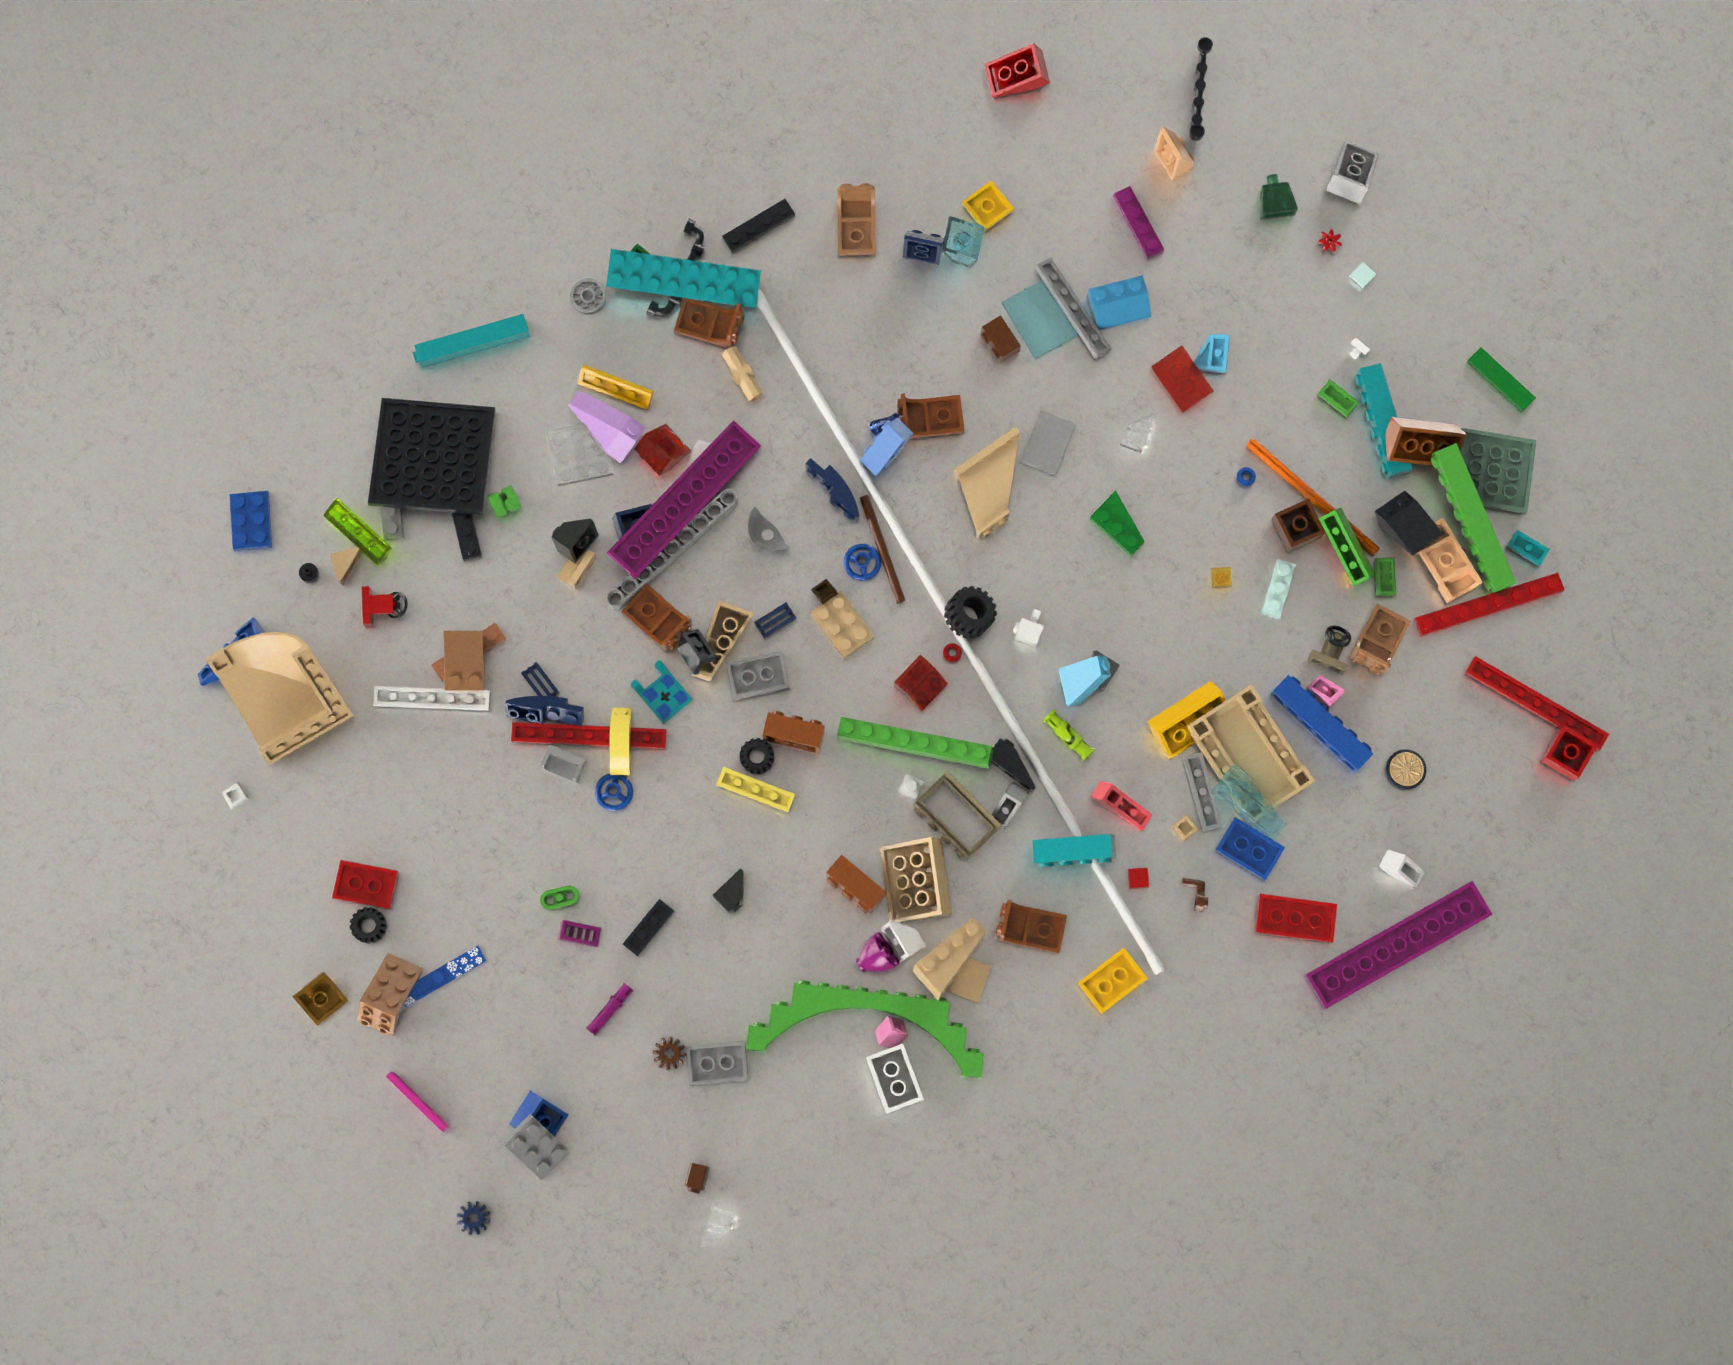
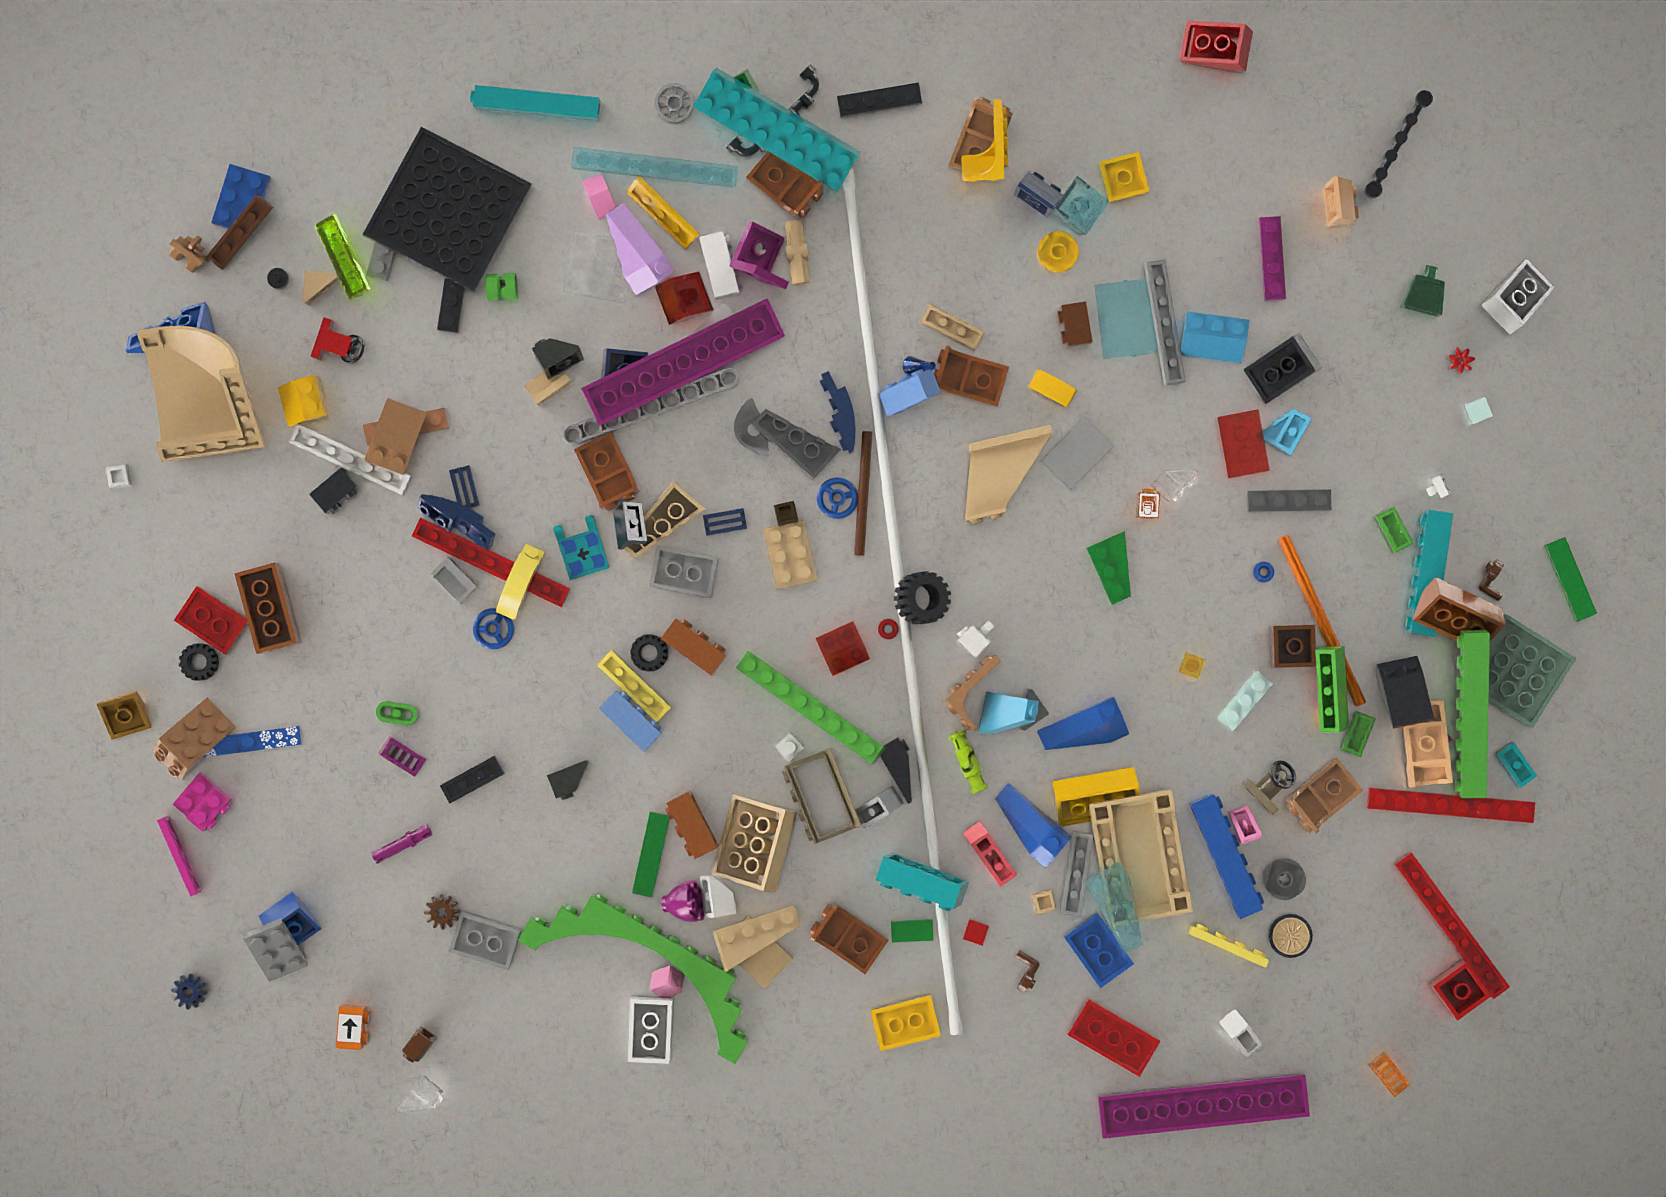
camera: 30 degrees right, 10 degrees up
none -> medium nougat hips [169,236,209,273]
none -> dark pink plate [172,772,232,832]
none -> reddish brown tile [206,194,274,270]
none -> dark orange brick [234,562,301,654]
none -> yellow slope [278,375,329,427]
none -> black brick [309,468,360,514]
none -> brick [336,1004,370,1050]
none -> clear light blue plate [571,147,738,188]
none -> bright pink slope [583,173,616,219]
none -> medium blue brick [599,690,662,751]
none -> green tile [632,812,670,897]
none -> white brick [699,231,742,300]
none -> magenta bracket [729,221,789,289]
none -> dark grey wing [752,409,841,480]
none -> green tile [891,919,934,943]
none -> tan tile [920,304,984,351]
none -> medium nougat bracket [945,655,1001,731]
none -> yellow bracket [961,99,1008,182]
none -> blue wedge [995,783,1072,868]
none -> yellow slope [1028,369,1077,408]
none -> blue wedge [1037,697,1129,750]
none -> yellow tile [1038,231,1079,273]
none -> clear orange brick [1136,489,1160,519]
none -> light yellow plate [1188,923,1269,968]
none -> black slope [1243,333,1322,404]
none -> dark grey plate [1247,489,1332,512]
none -> dark grey plate [1263,858,1306,900]
none -> clear orange slope [1368,1052,1410,1097]
none -> reddish brown plate [1479,559,1504,601]

